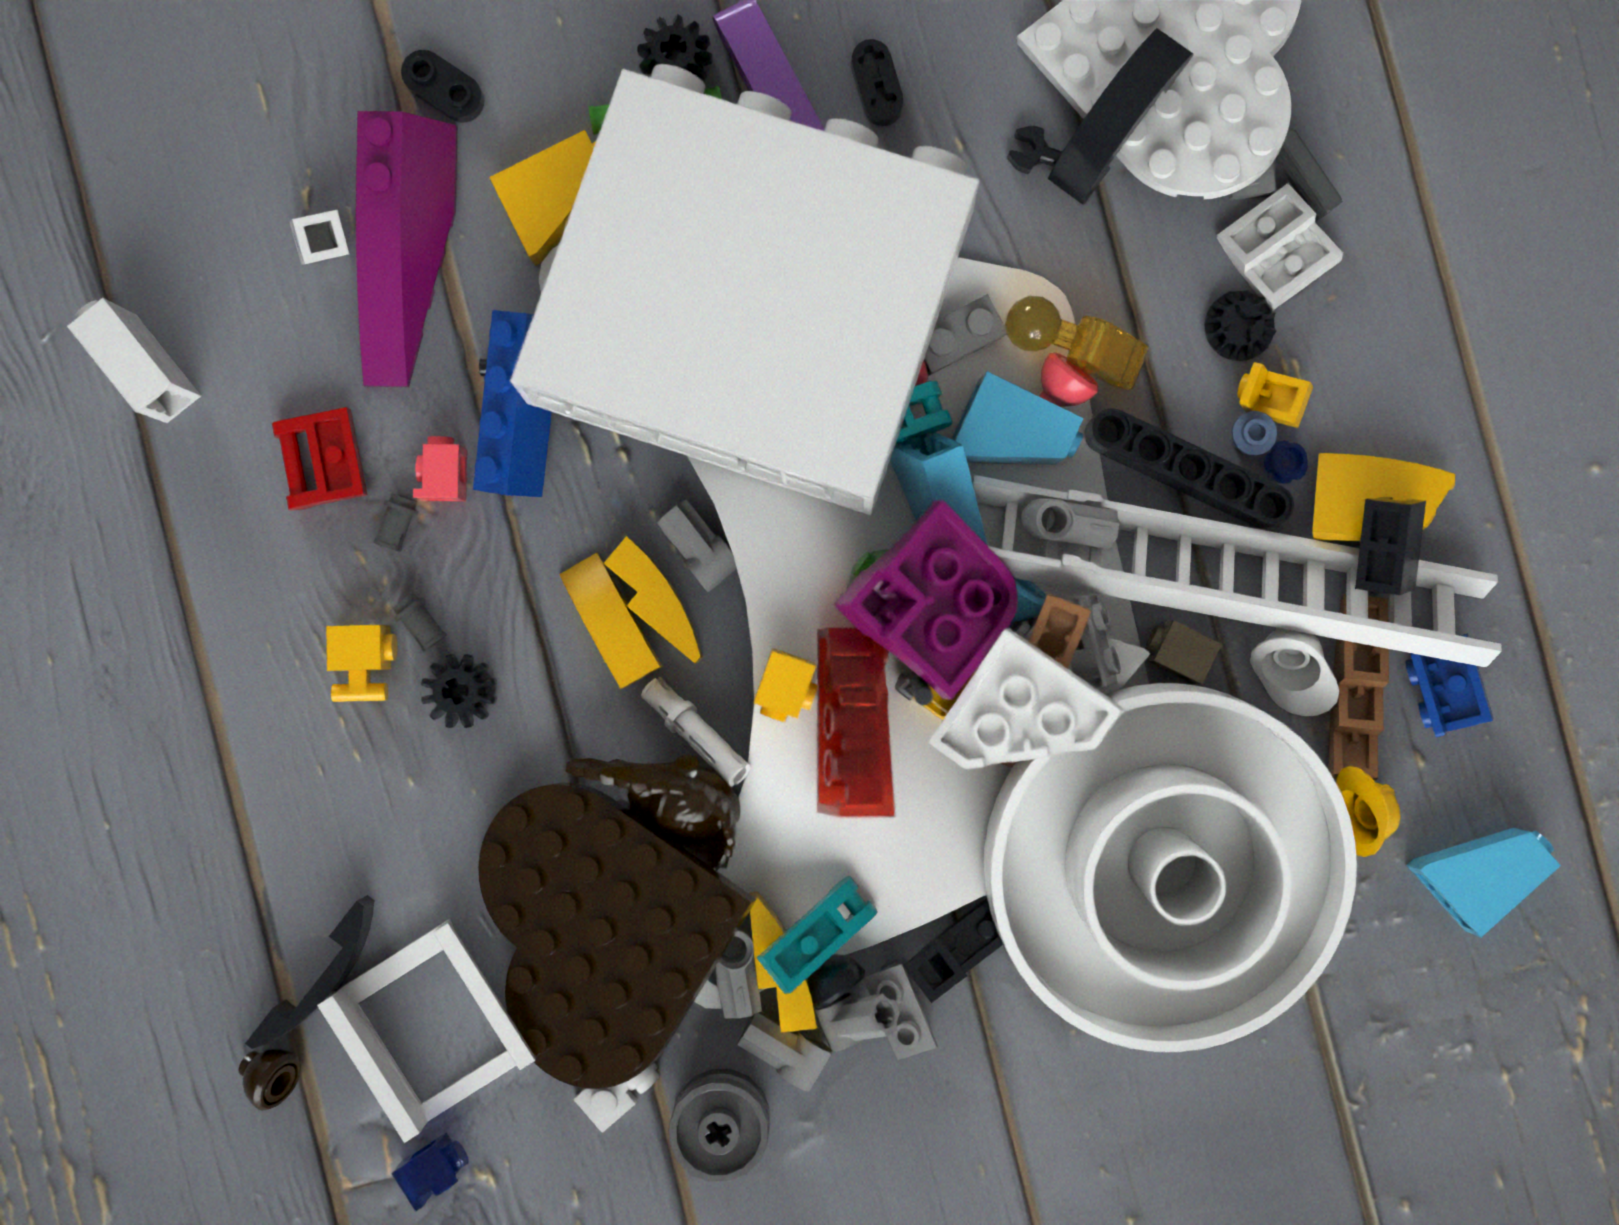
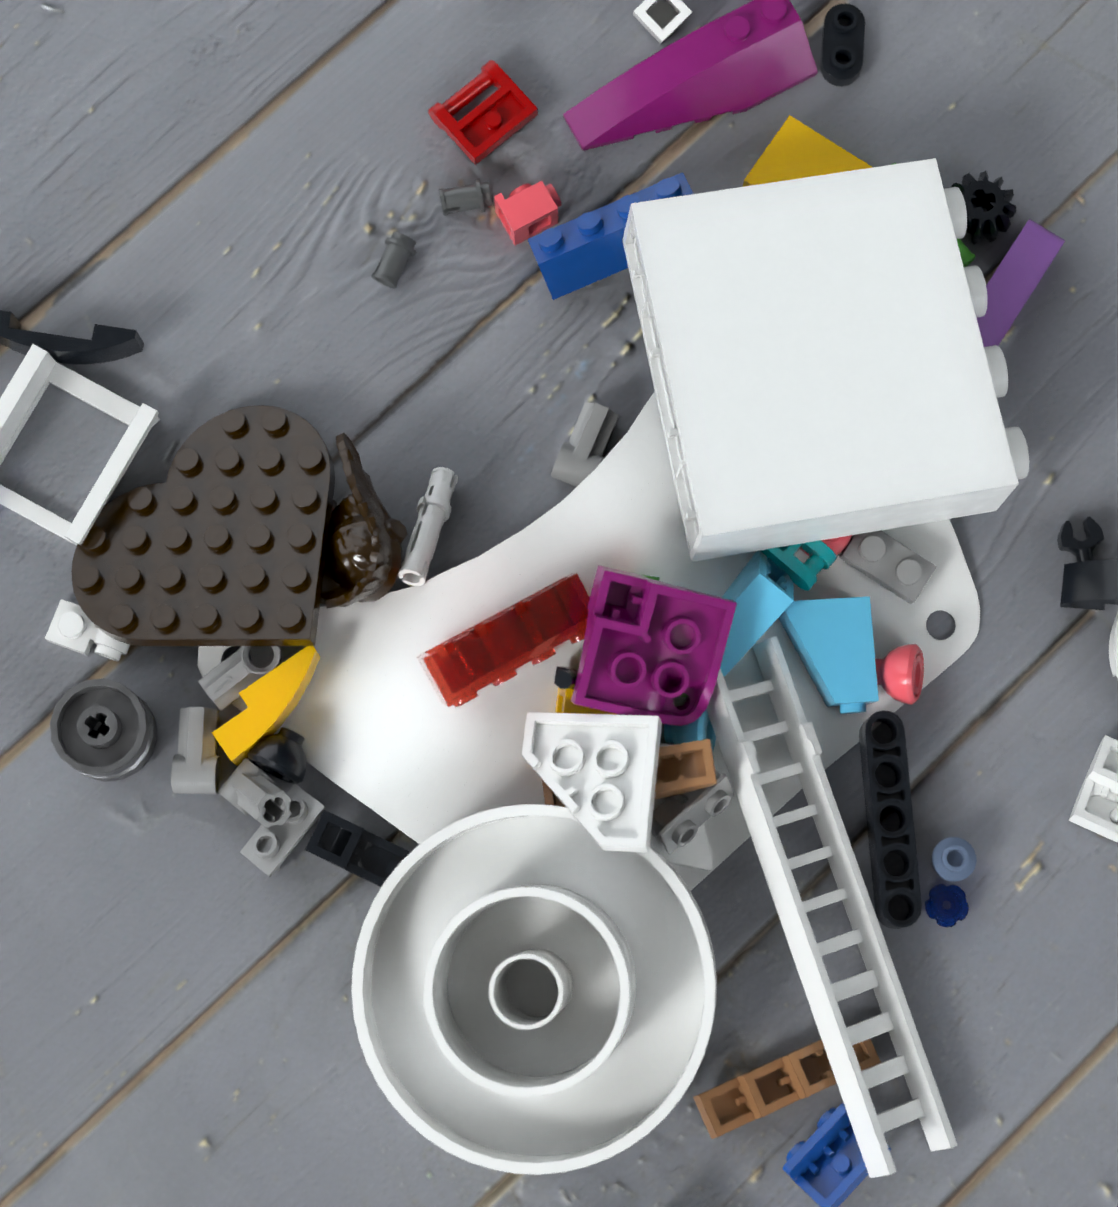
camera: 60 degrees right, 10 degrees down
yellow brick [326,625,398,702] -> none
black gear [421,654,497,728] -> none
yellow slope [559,552,662,689] -> none
yellow slope [603,536,703,664] -> none
yellow brick [754,648,818,722] -> none
teal plate [756,876,878,993] -> none
black beam [851,39,904,126] -> none
clear yellow beam [1005,296,1149,390] -> none
light grey piece [1022,498,1120,549] -> none
dark tan brick [1145,620,1222,684] -> none
black gear [1204,290,1276,361] -> none
yellow bracket [1237,362,1313,428] -> none
white piece [1250,628,1339,716] -> none
yellow slope [1312,453,1456,541] -> none
yellow piece [1336,766,1401,857] -> none
black hinge [1355,497,1426,595] -> none

